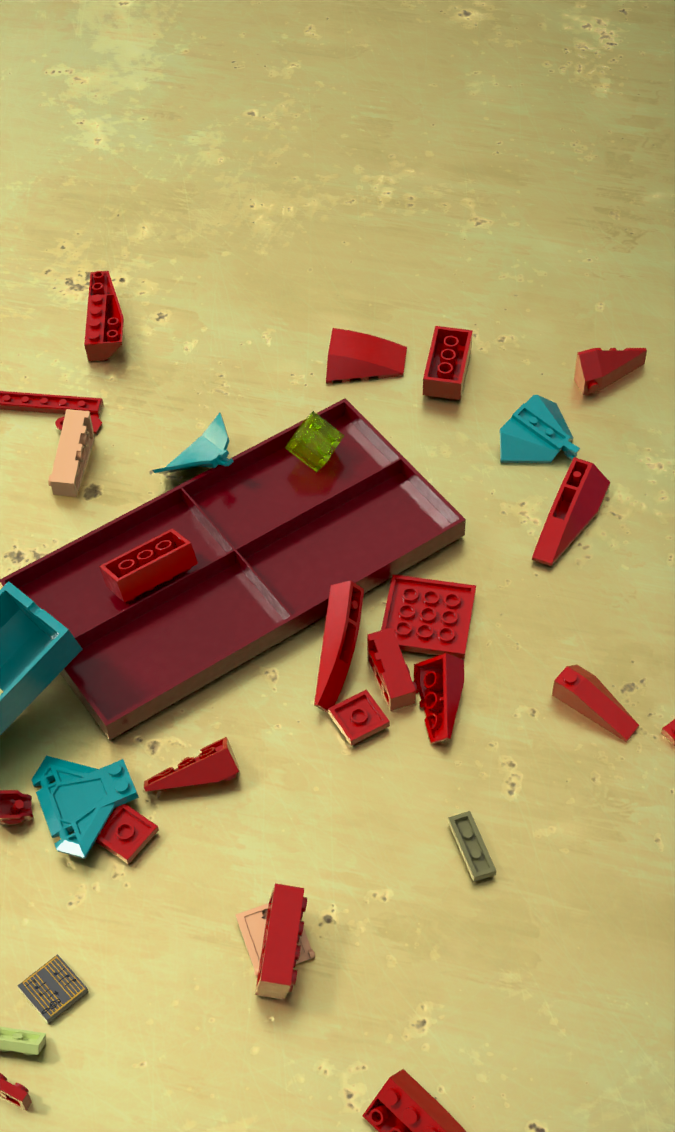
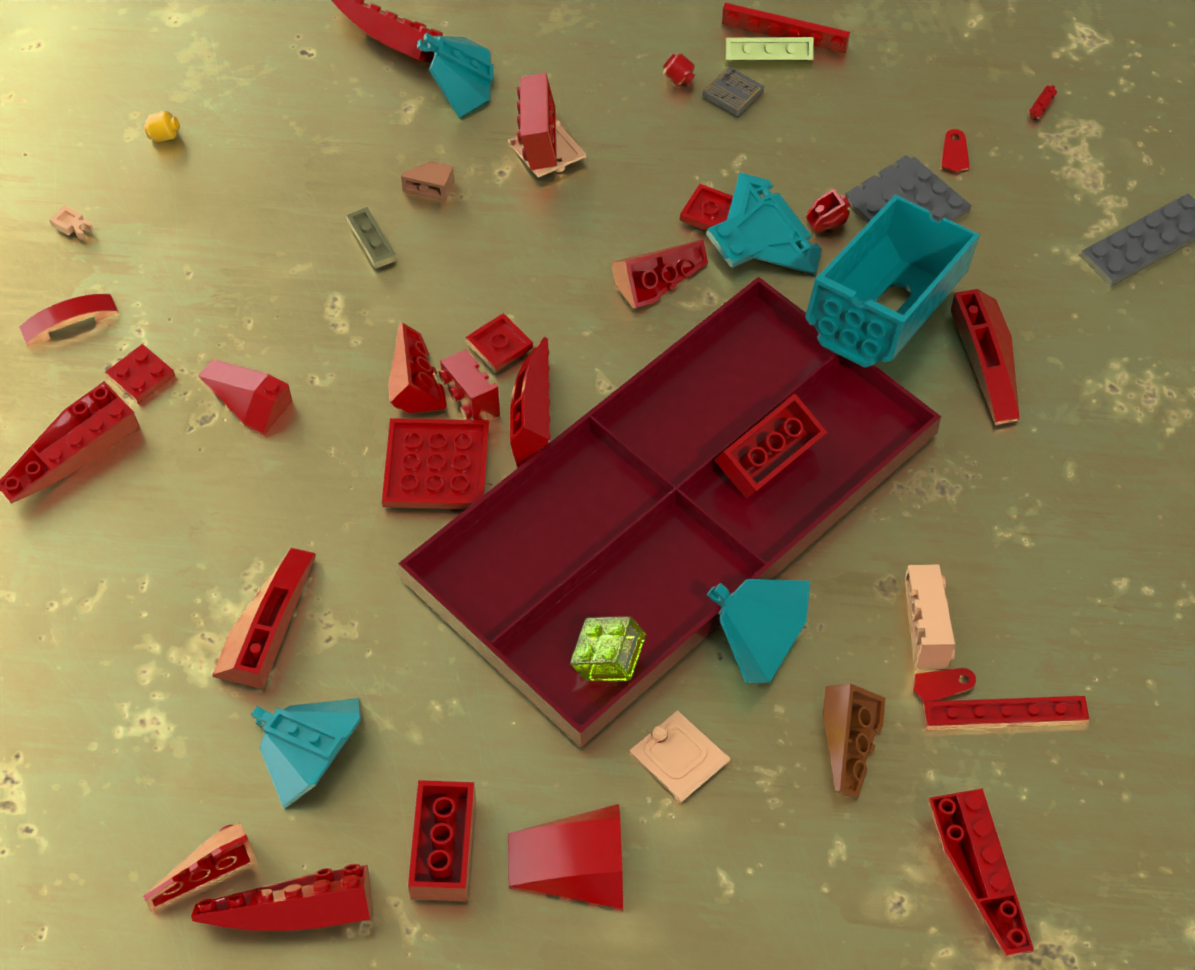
camera: 170 degrees right, 5 degrees up
none -> red wedge [191,864,372,931]
none -> nougat slope [401,161,454,201]
none -> teal panel [417,33,494,118]
none -> light nougat container [629,710,730,803]
none -> red head [663,54,695,87]
none -> dark orange wedge [823,683,886,798]

